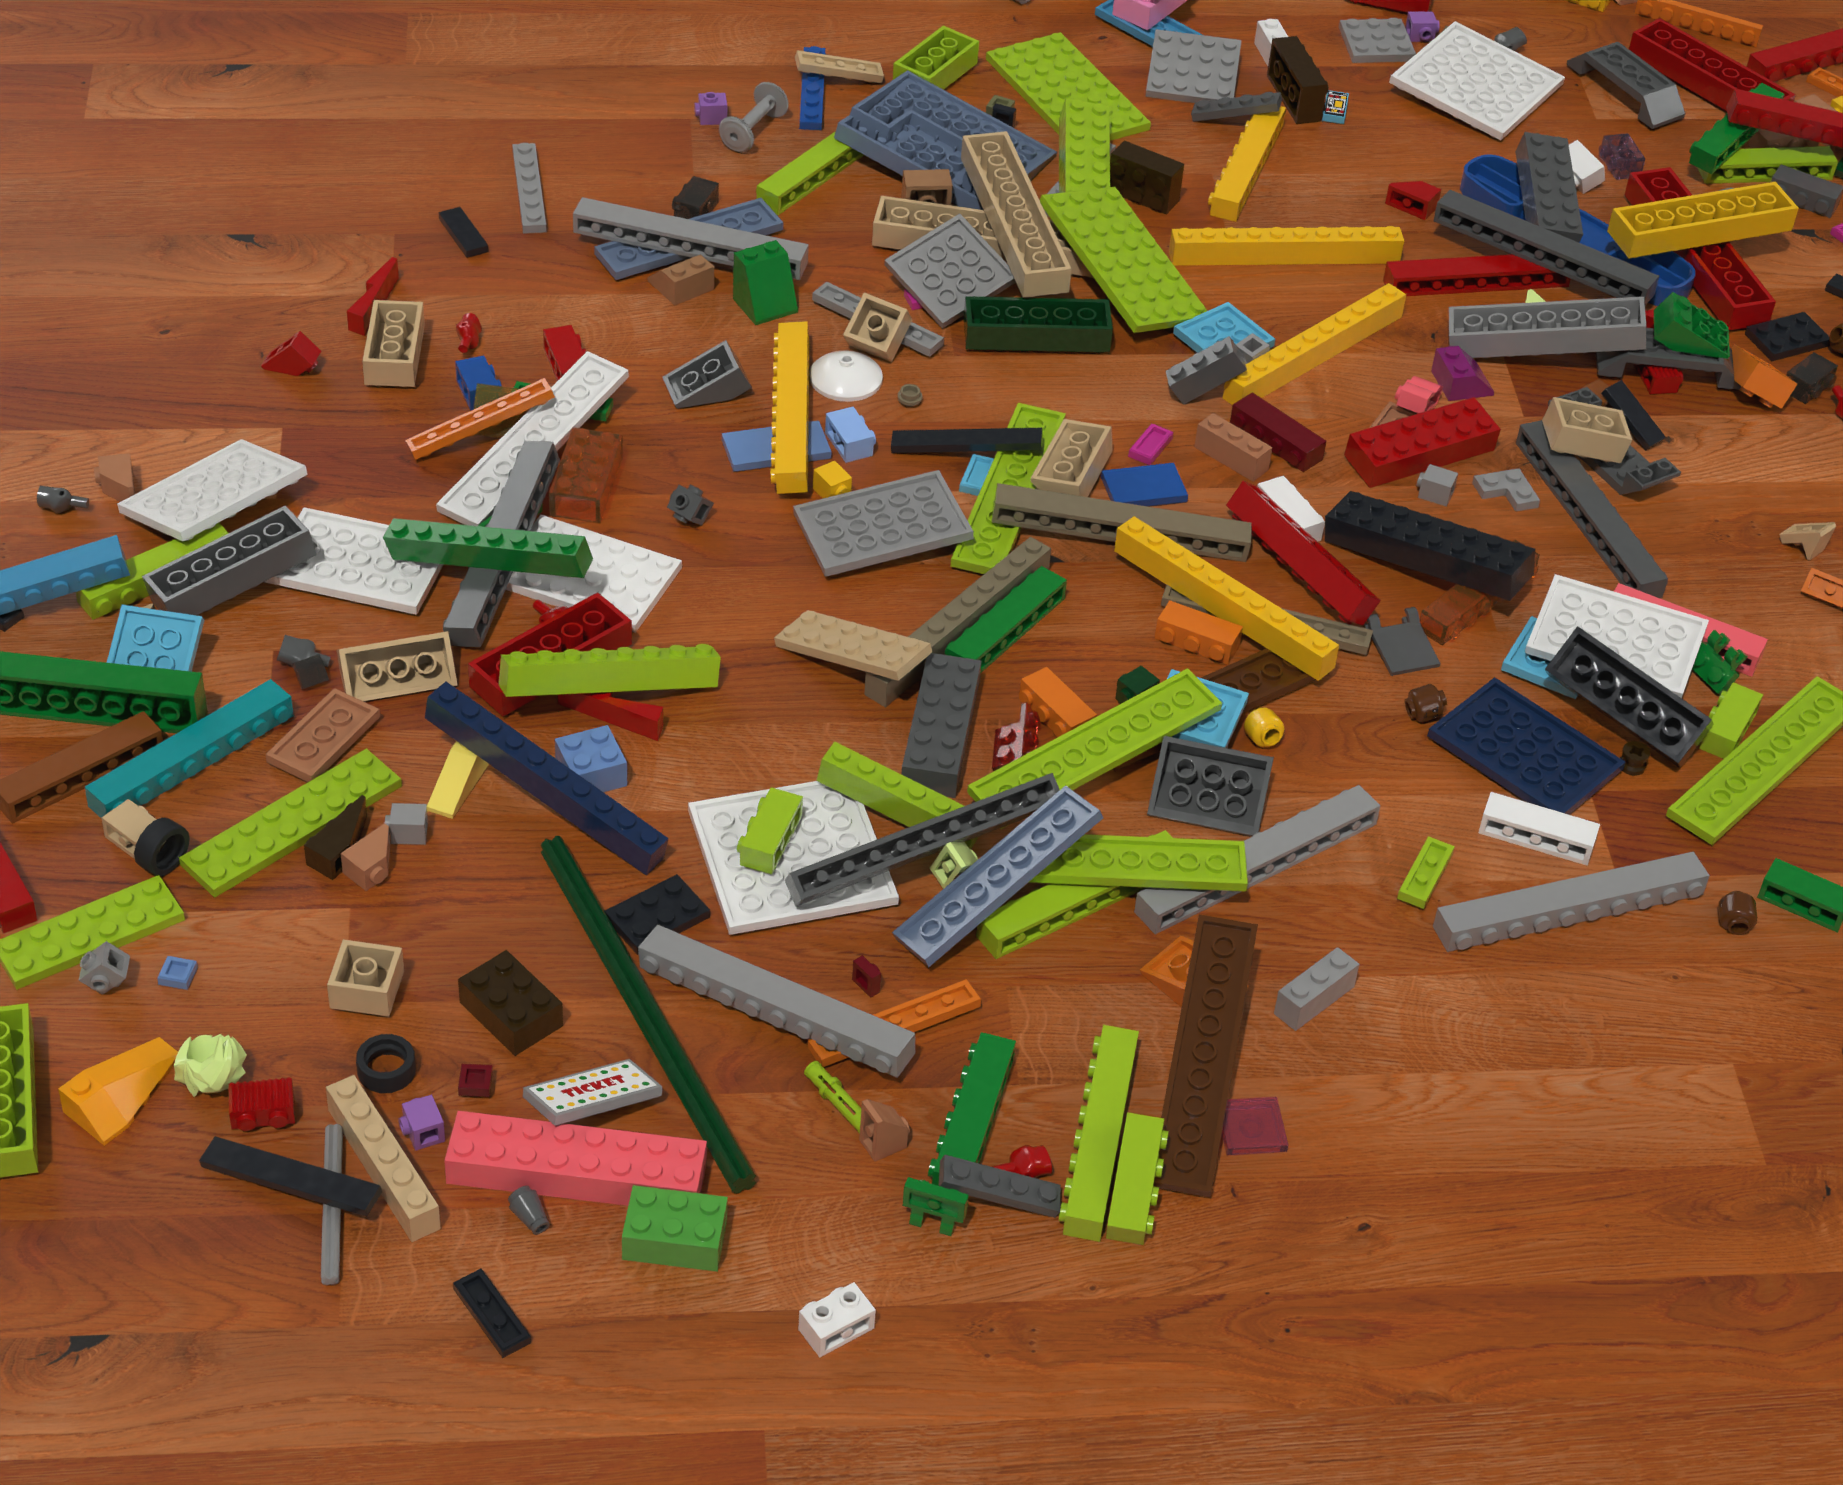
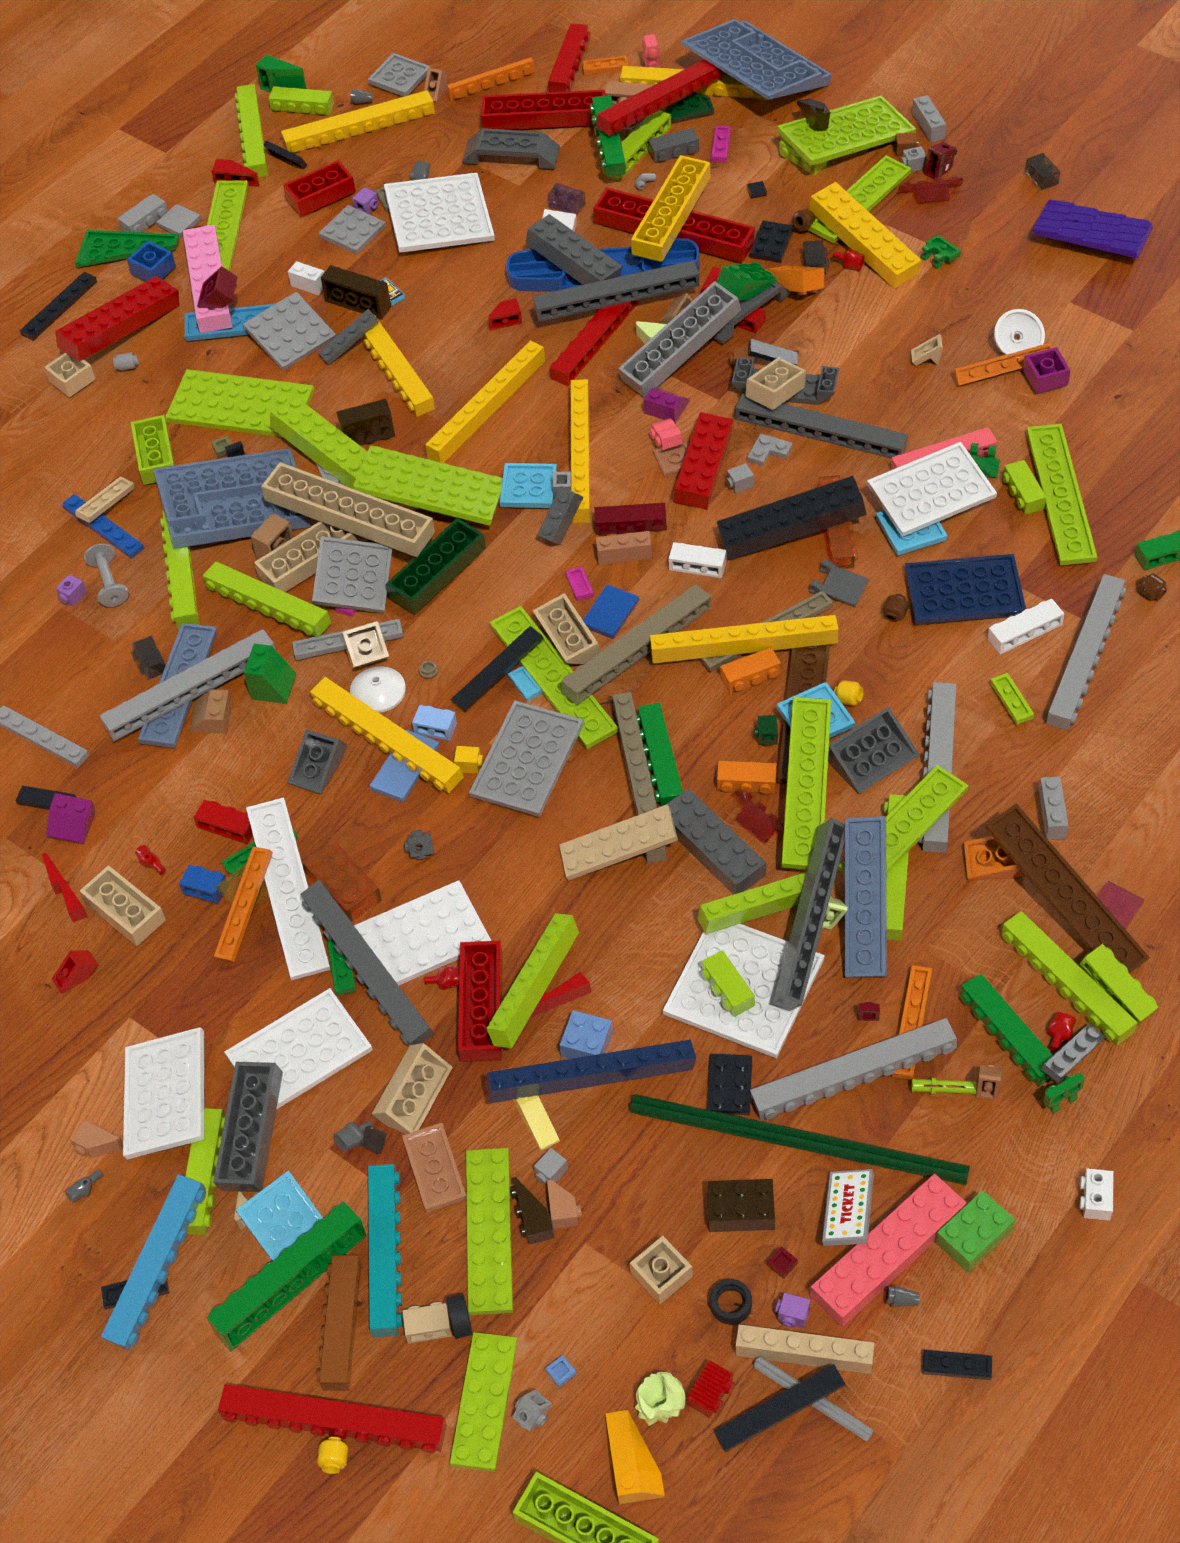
camera: 40 degrees left, 10 degrees up
green brick [383,518,593,578] -> none
red brick [1226,481,1381,626] -> none
black brick [1545,626,1714,768] -> none
dark brown wheel [1620,741,1650,776] -> none
none -> magenta slope [46,793,95,845]
none -> lime brick [203,562,331,638]

